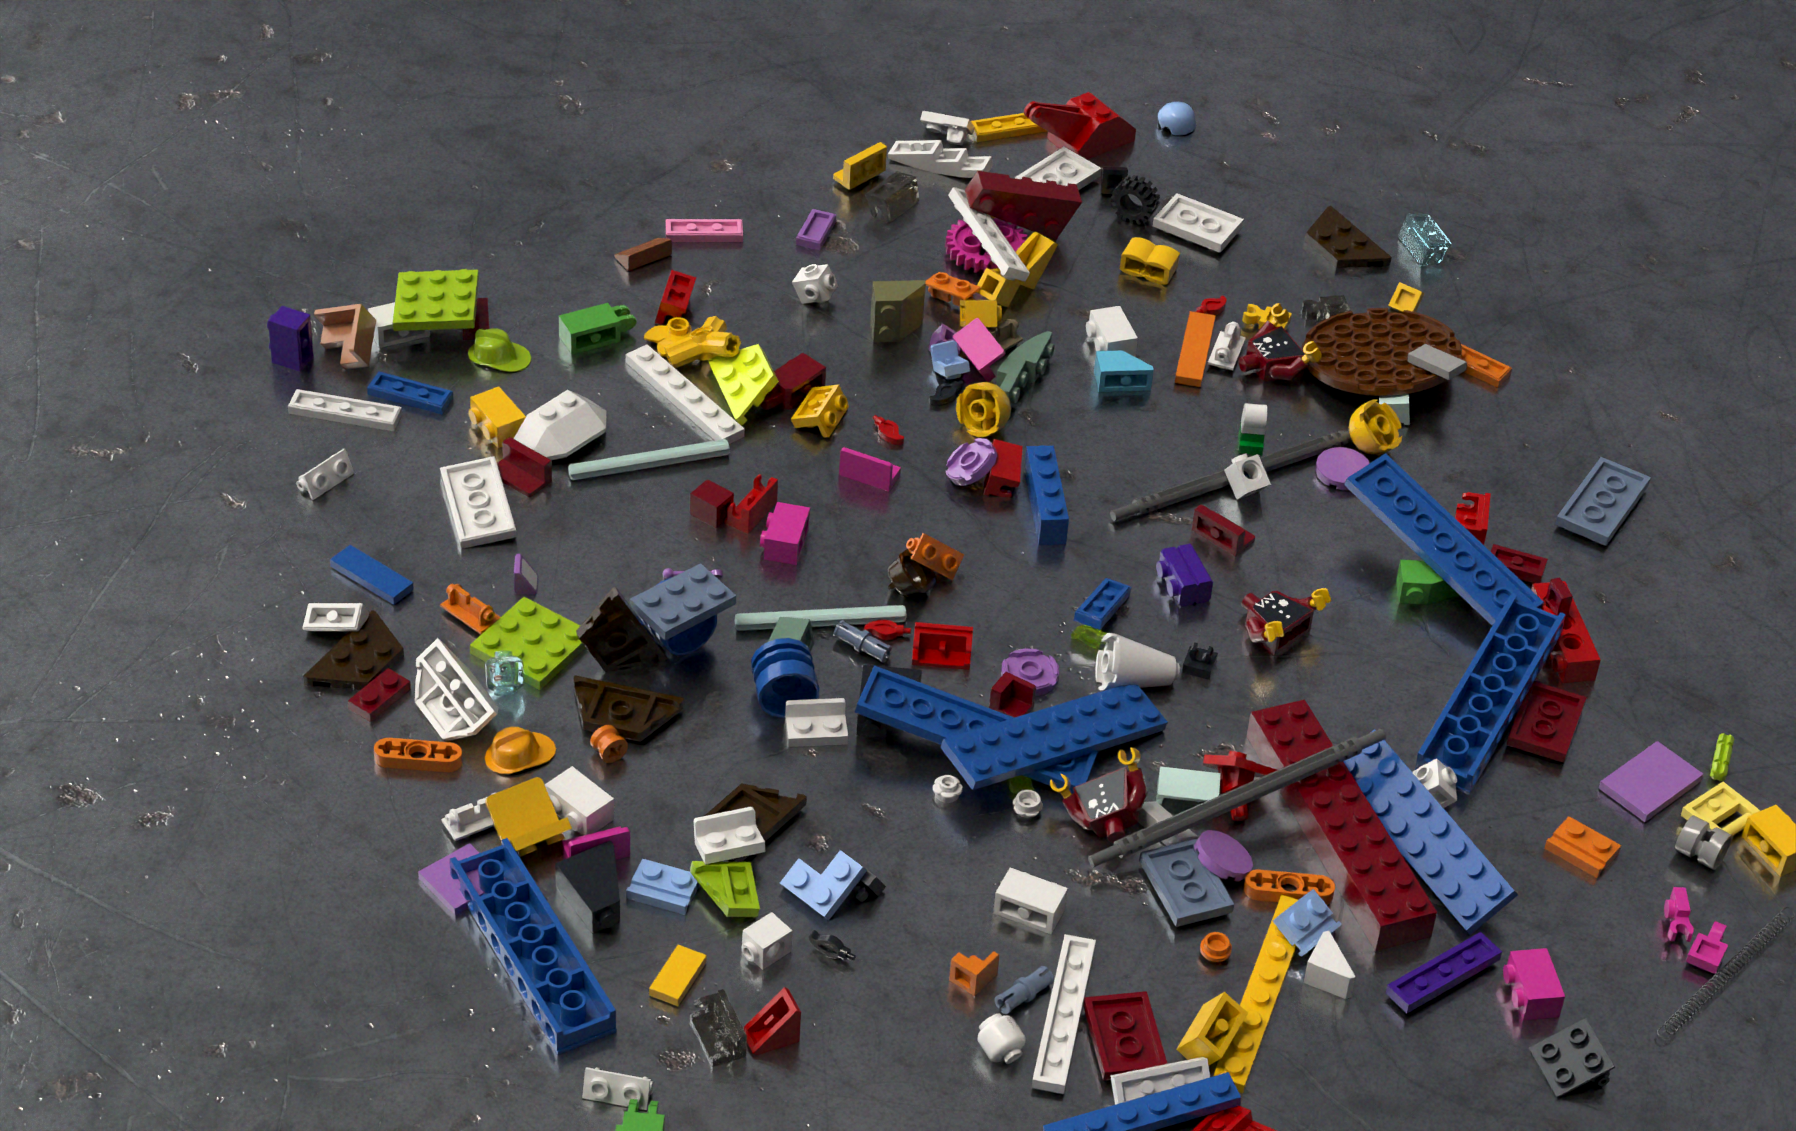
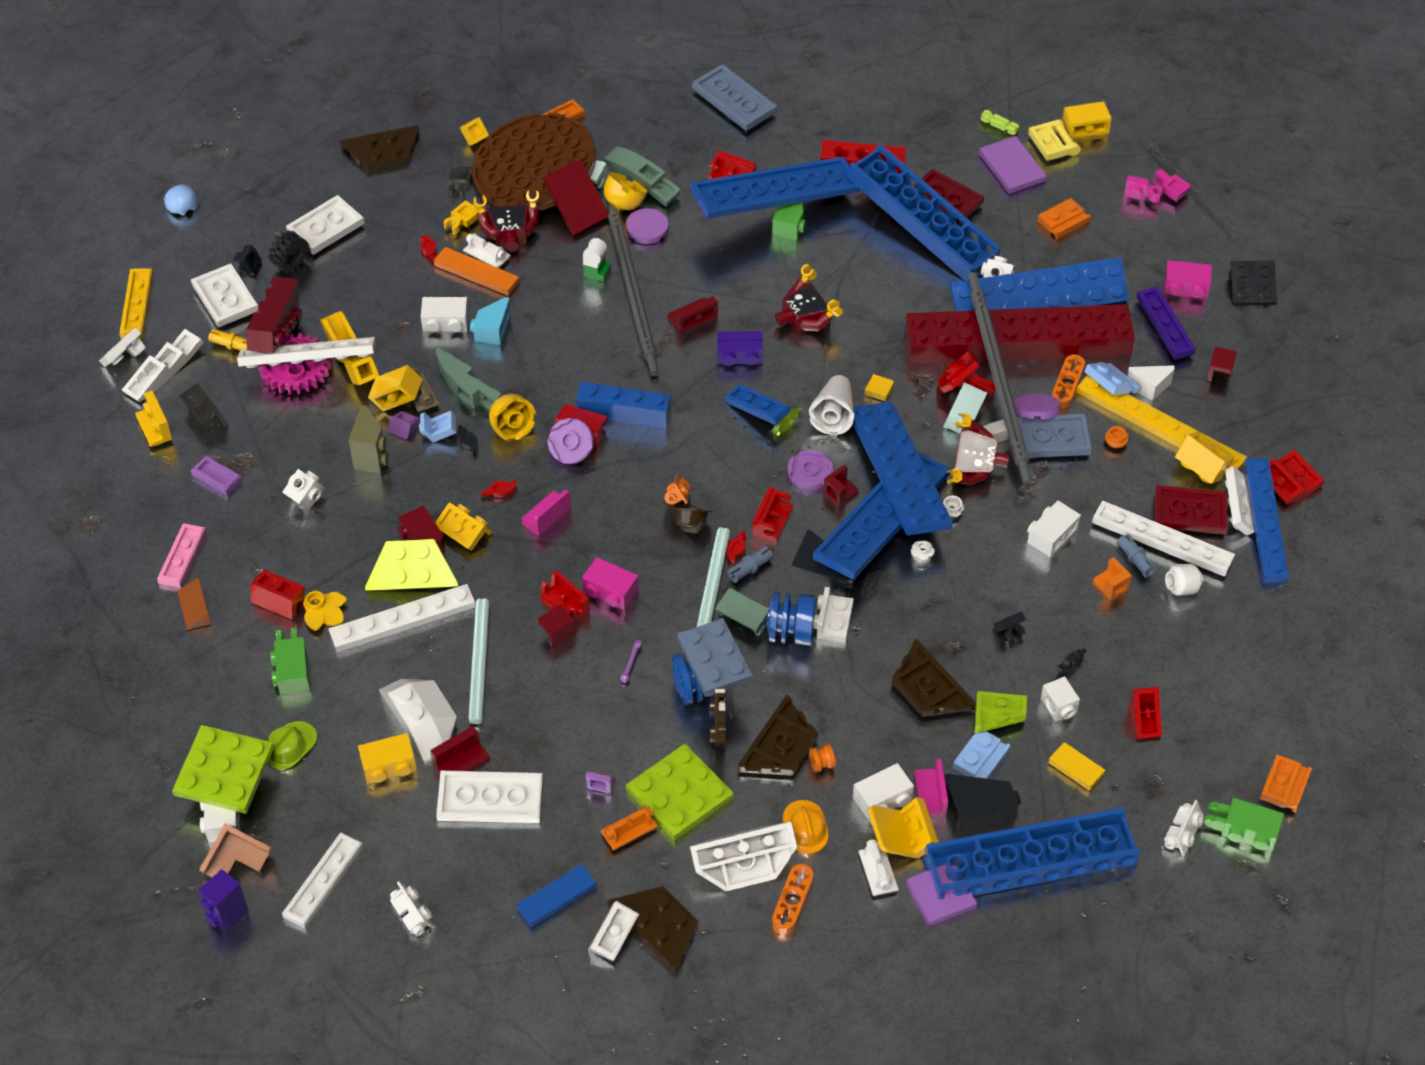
camera: 70 degrees left, 10 degrees up
dark red plate [348,668,411,722] -> none
blue tile [367,371,454,415] -> none
clear light blue head [485,651,525,696] -> none
yellow piece [664,316,741,368] -> none
clear smoke hinge [690,989,747,1067] -> none
white bracket [694,807,765,864] -> none
light blue plate [780,850,867,921] -> none
orange hinge [925,272,981,306] -> none
panel [952,318,1005,382] -> none
red slope [1024,92,1136,160] -> none
yellow brick [1119,237,1180,285] -> none
black tile [1182,642,1218,680] -> none
white brick [1224,454,1271,500] -> none
clear light blue hinge [1398,214,1452,266] -> none
light grey tile [1408,344,1467,380] -> none
dark red plate [1491,544,1548,583] -> none
dark red tile [1545,577,1573,618] -> none
light grey wheel [1675,815,1733,870] -> none
none -> dark red tile [543,159,609,235]
none -> sand green slope [603,146,681,207]
none -> yellow tile [865,374,894,402]
none -> dark red panel [1207,347,1237,381]

